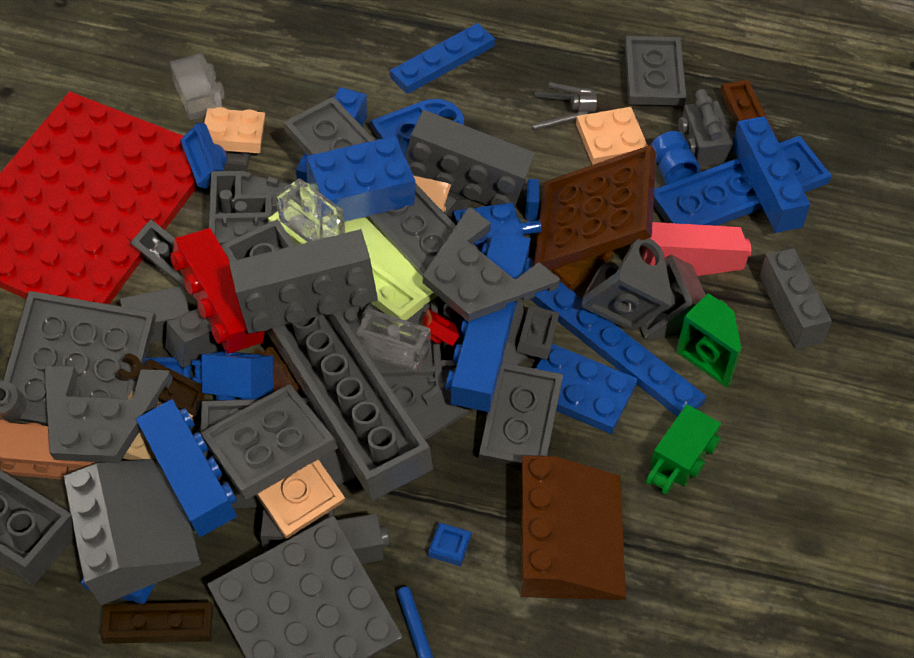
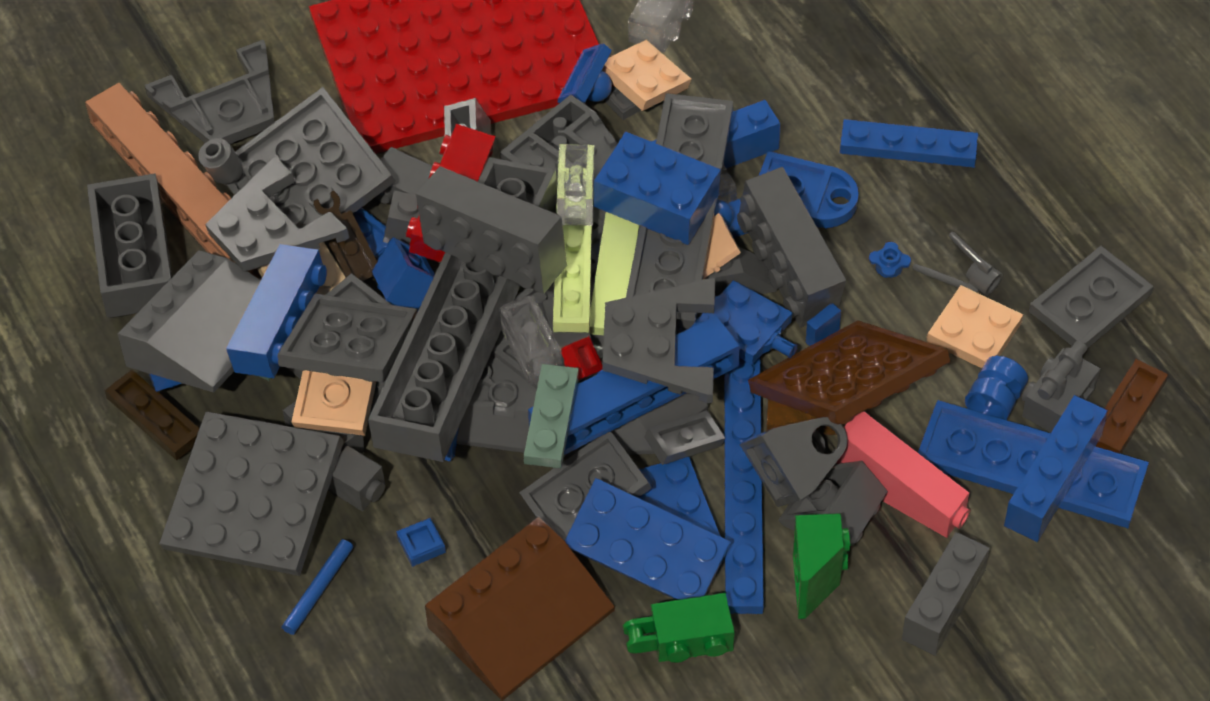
camera: 50 degrees right, 0 degrees up
none -> sand green plate [524,364,579,468]
none -> blue plate [565,478,731,600]
none -> blue plate [869,242,911,278]

